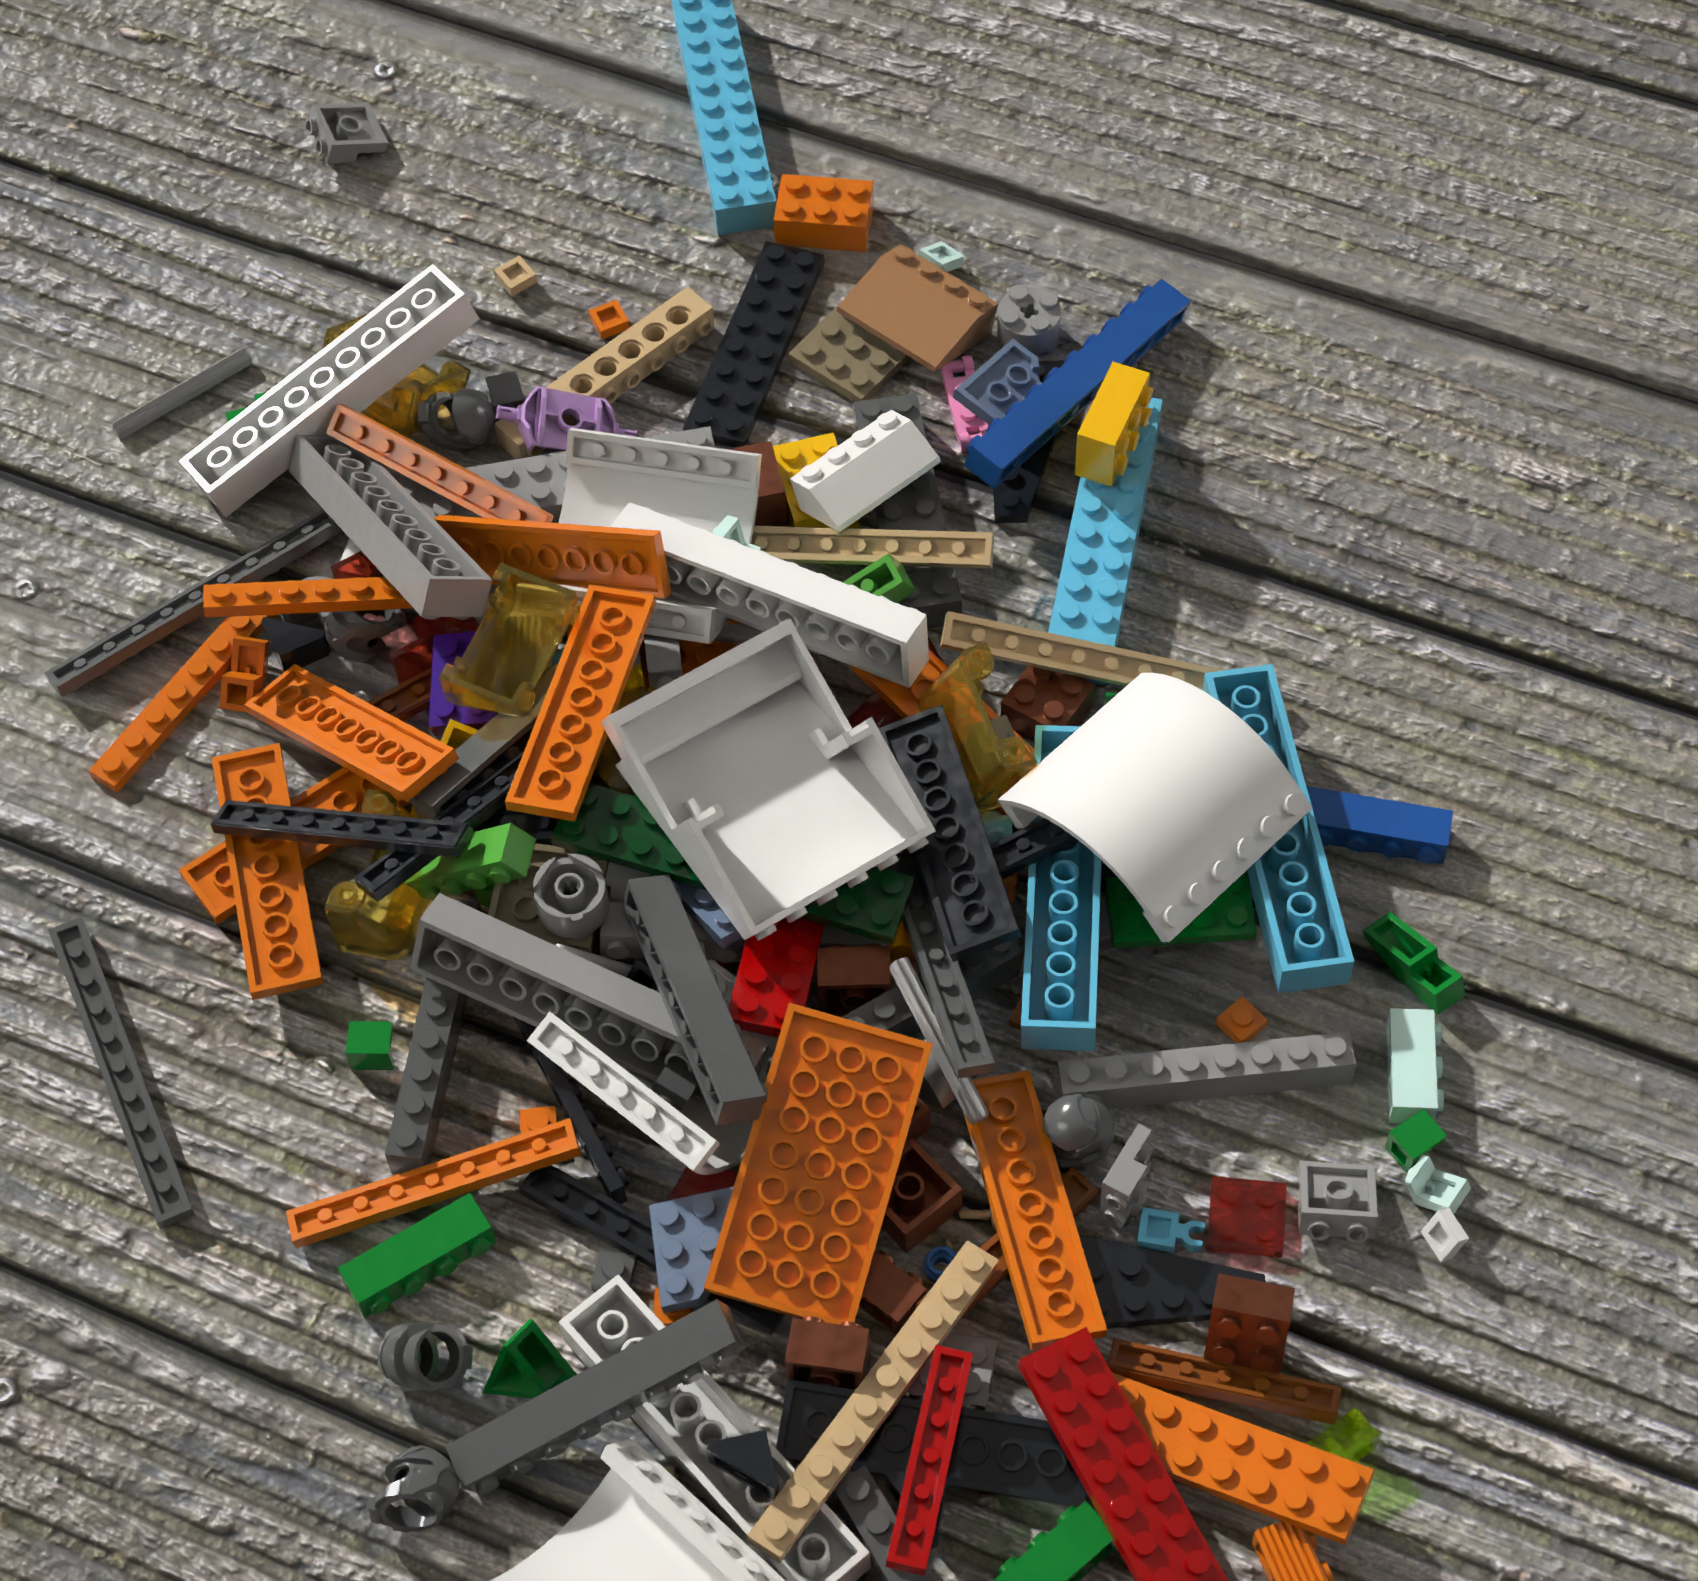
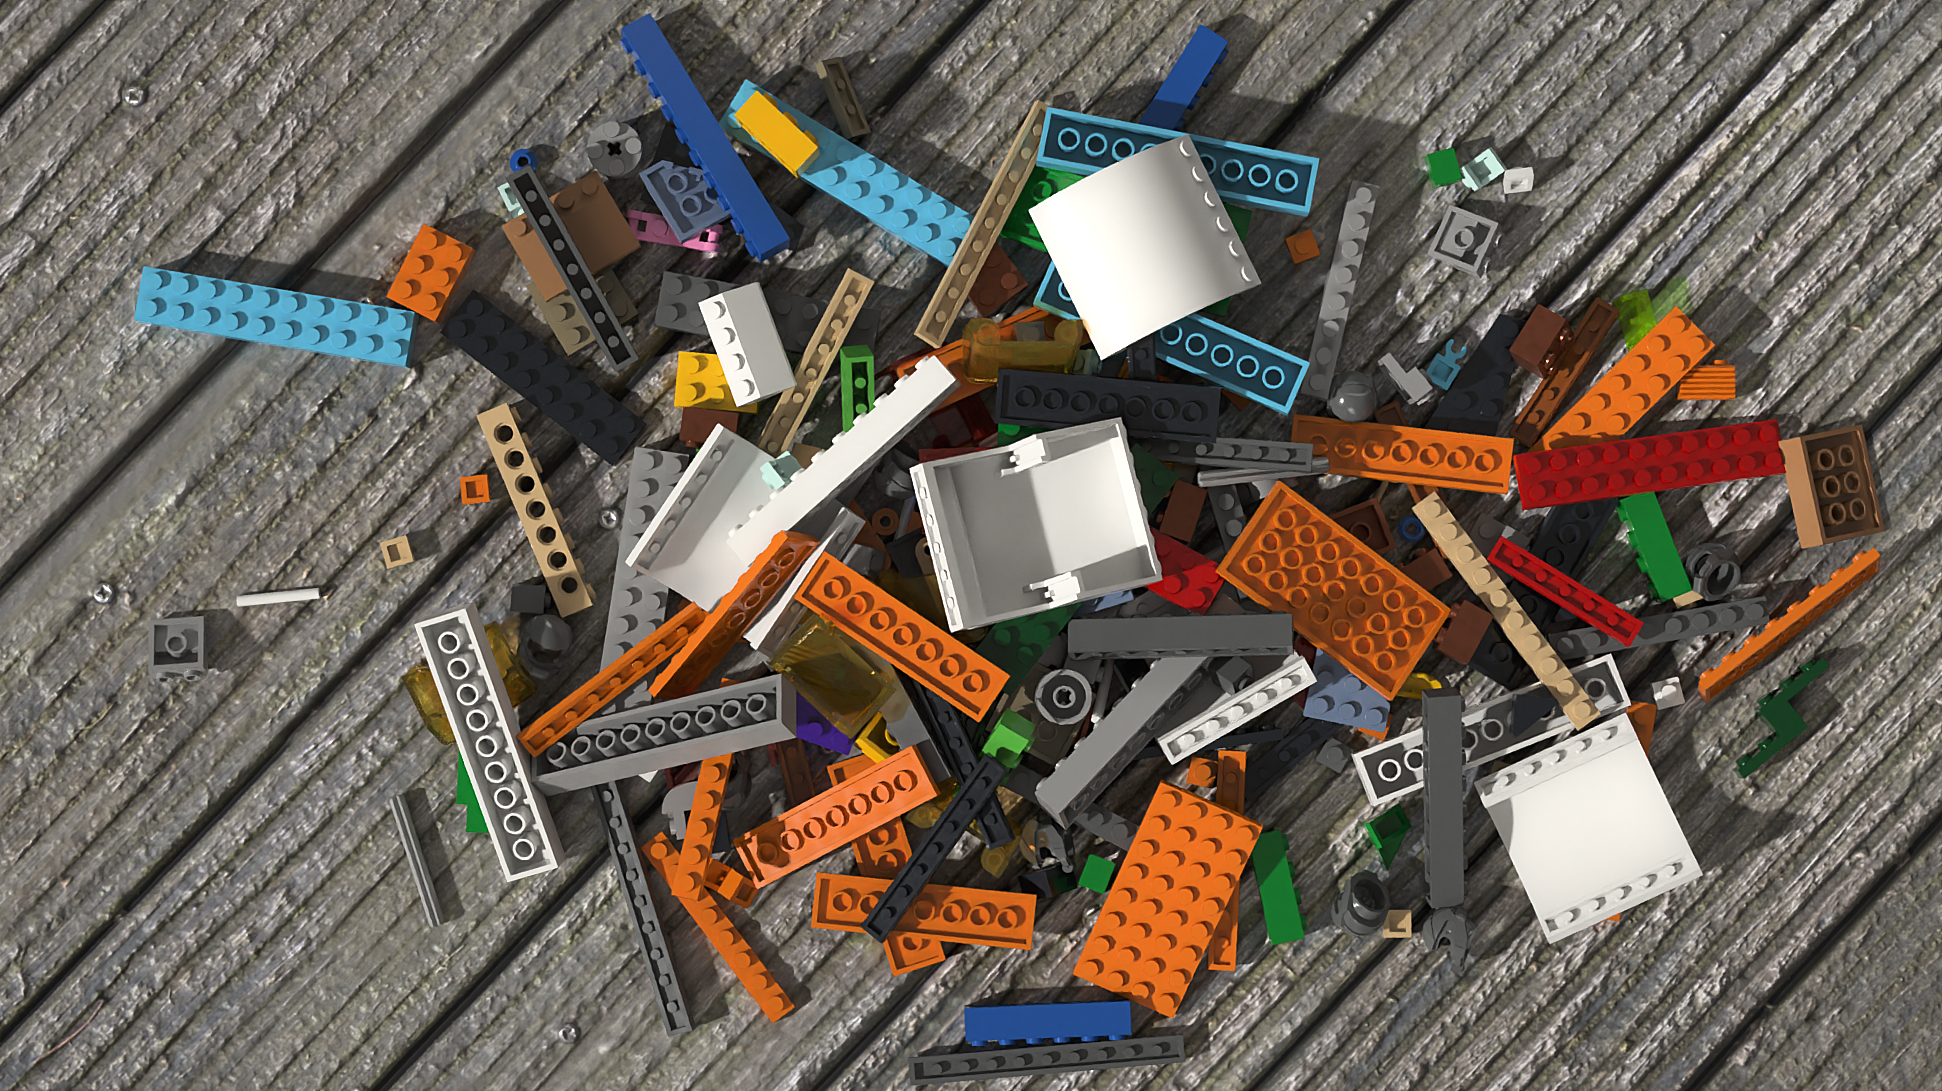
camera: 75 degrees left, 30 degrees up
lavender plate [496,386,637,451] -> none
clear red plate [1206,1176,1287,1258] -> none
green slope [1363,912,1465,1015] -> none
light aqua brick [1386,1008,1444,1123] -> none
none -> white bar [236,588,321,607]
none -> dark grey brick [505,163,639,372]
none -> blue plate [510,149,538,172]
none -> dark tan plate [815,57,871,140]
none -> blue brick [964,999,1132,1046]
none -> black slope [1018,864,1078,901]
none -> dark grey helmet [1019,813,1077,873]
none -> orange plate [1072,779,1263,1019]
none -> tan plate [1383,909,1412,938]
none -> yellow tile [1396,672,1442,700]

